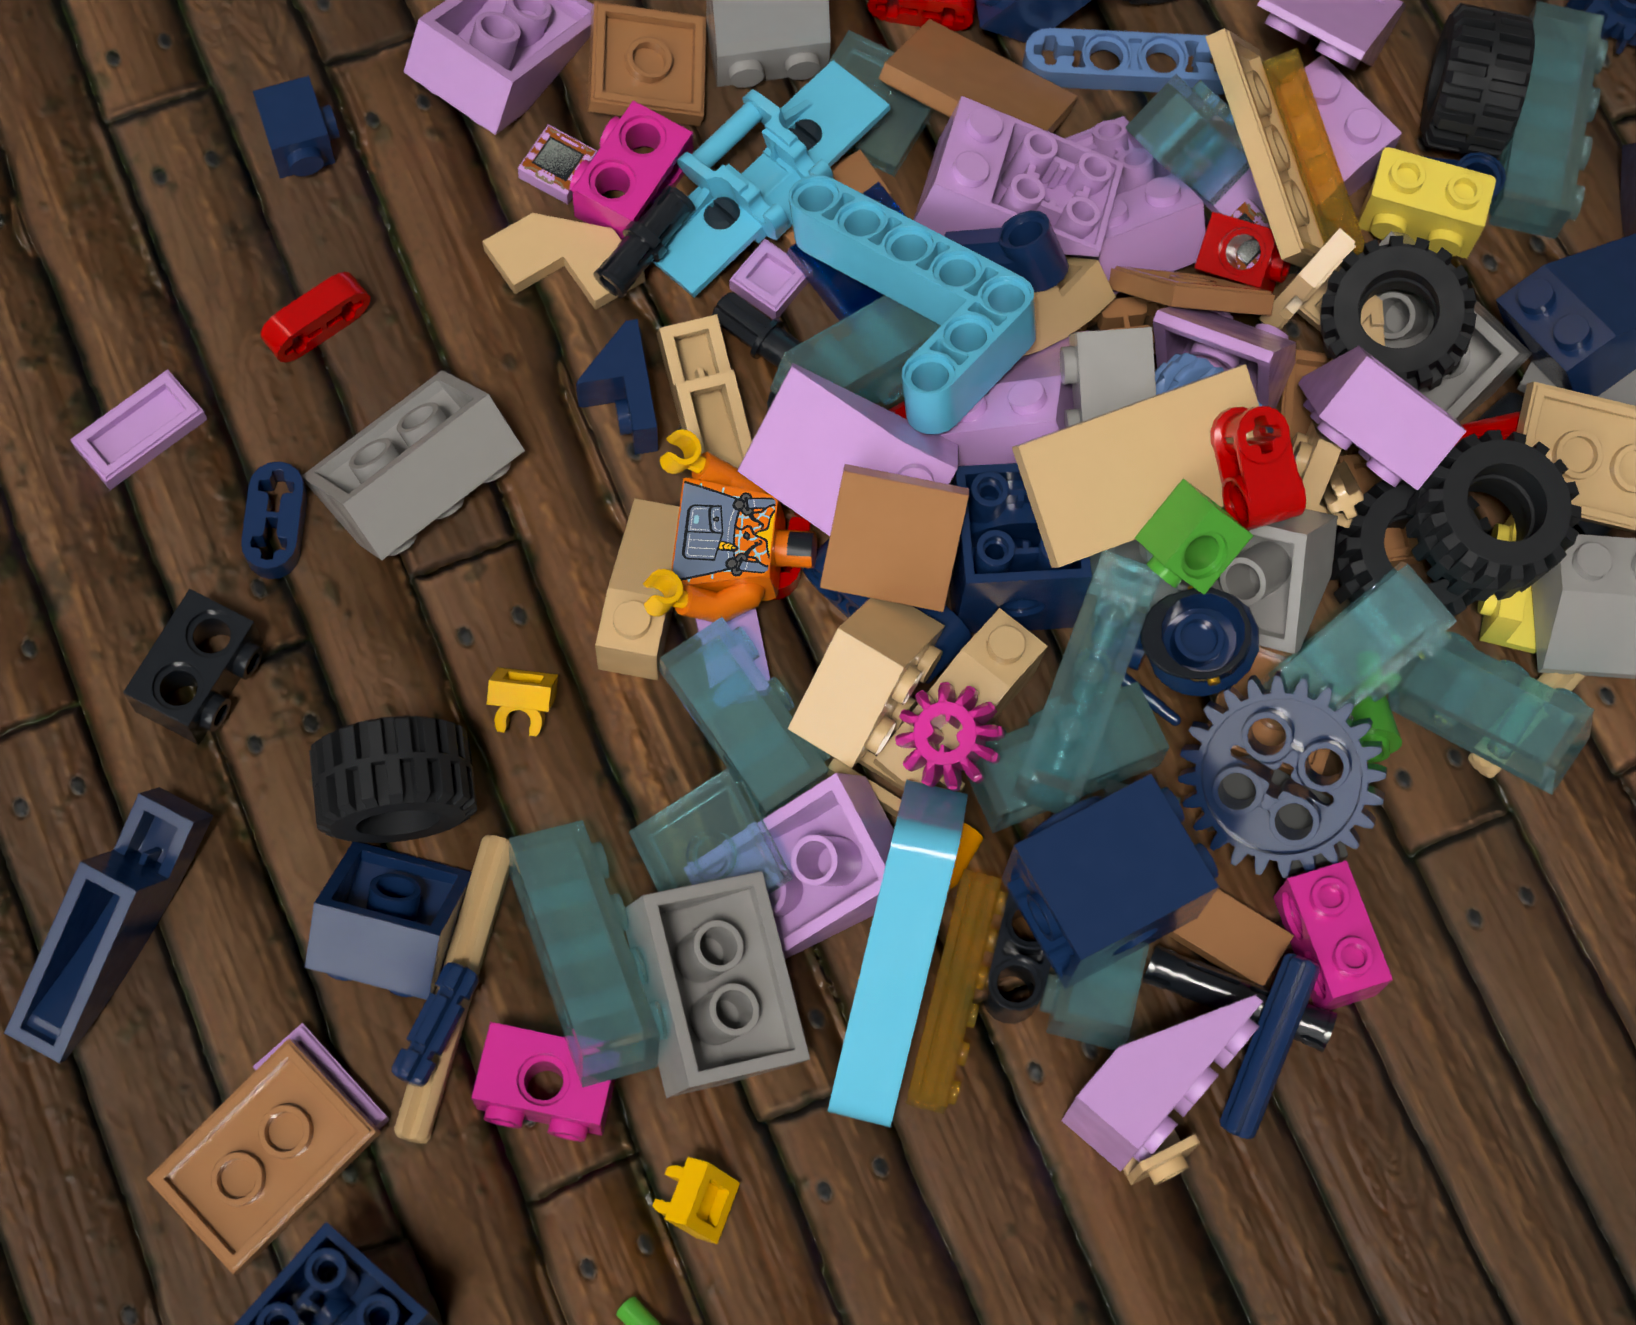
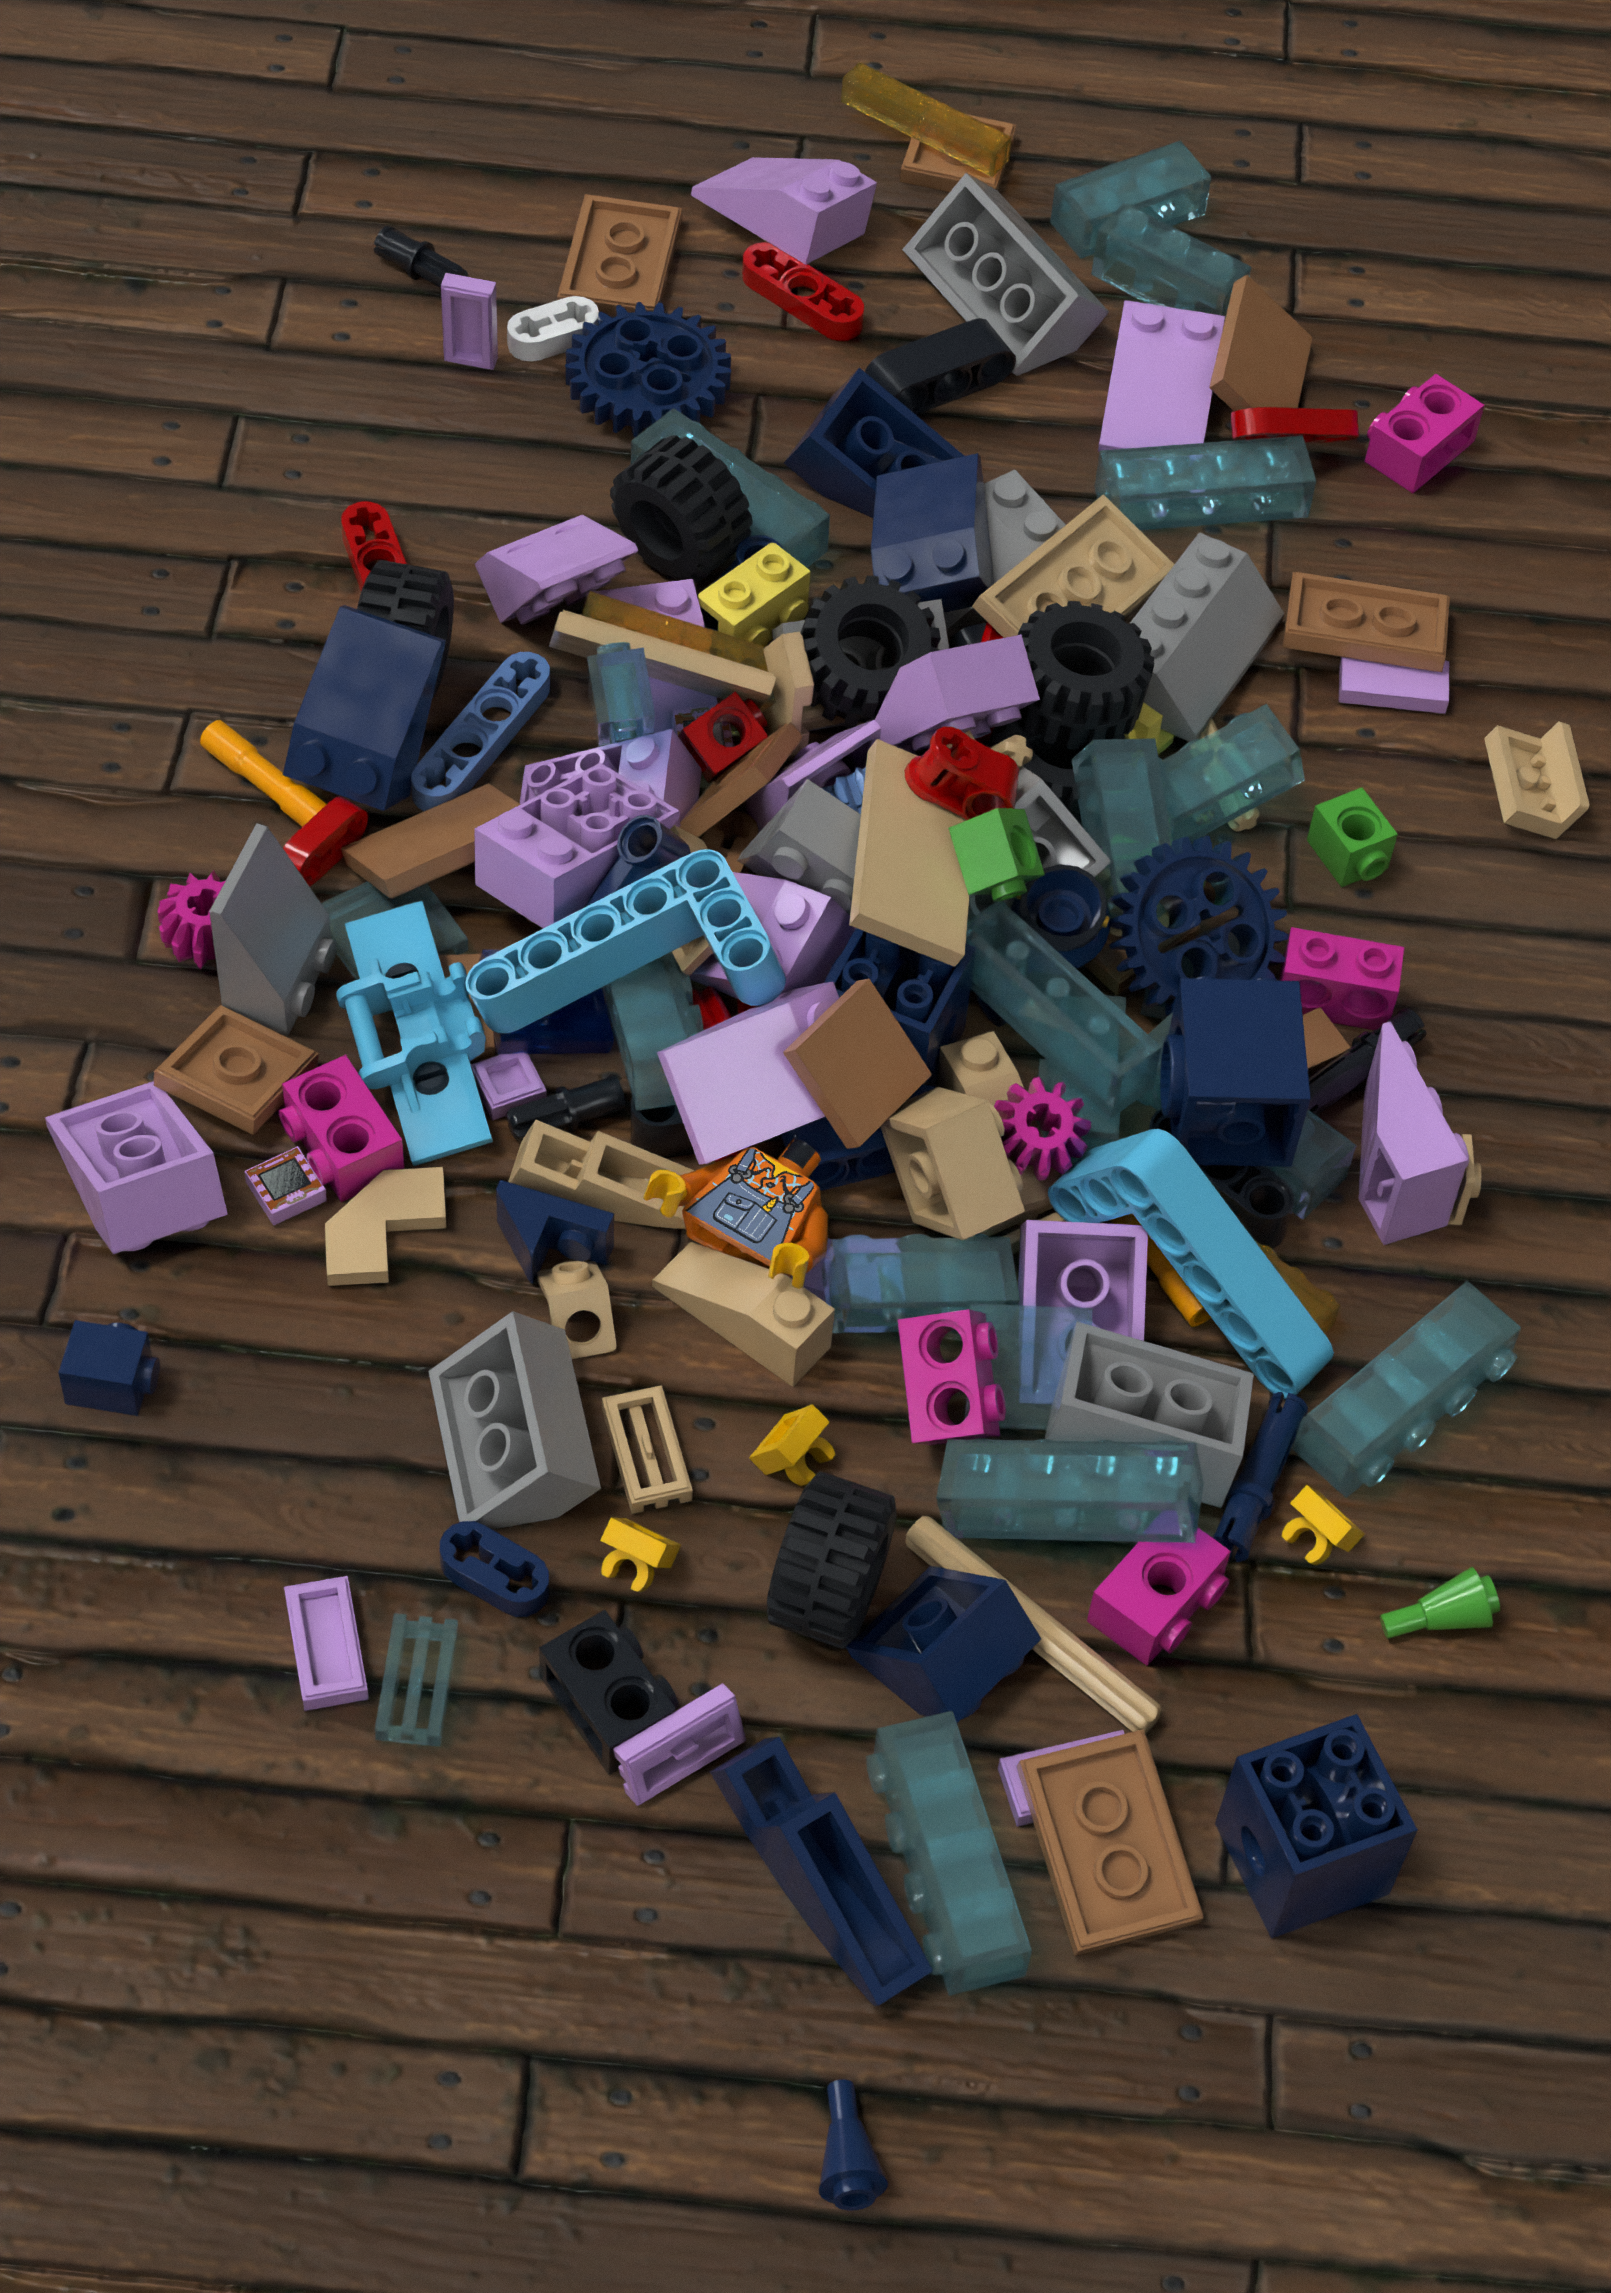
camera: 60 degrees left, 15 degrees down
red beam [260,271,370,363] -> none
dark blue axle [392,962,479,1087] -> none
black pin [593,185,696,298] -> none
dark blue axle [1220,953,1320,1139] -> none
none -> clear light blue tile [375,1613,458,1746]
none -> tan bracket [537,1261,617,1359]
none -> yellow tile [600,1517,681,1592]
none -> tan tile [602,1385,693,1514]
none -> lavender tile [613,1683,746,1806]
none -> clear light blue brick [866,1711,1032,1996]
none -> dark pink brick [898,1309,1006,1445]
none -> dark blue pin [1212,1392,1308,1562]
none -> clear light blue brick [1292,1281,1521,1498]
none -> bright green brick [1307,787,1398,888]

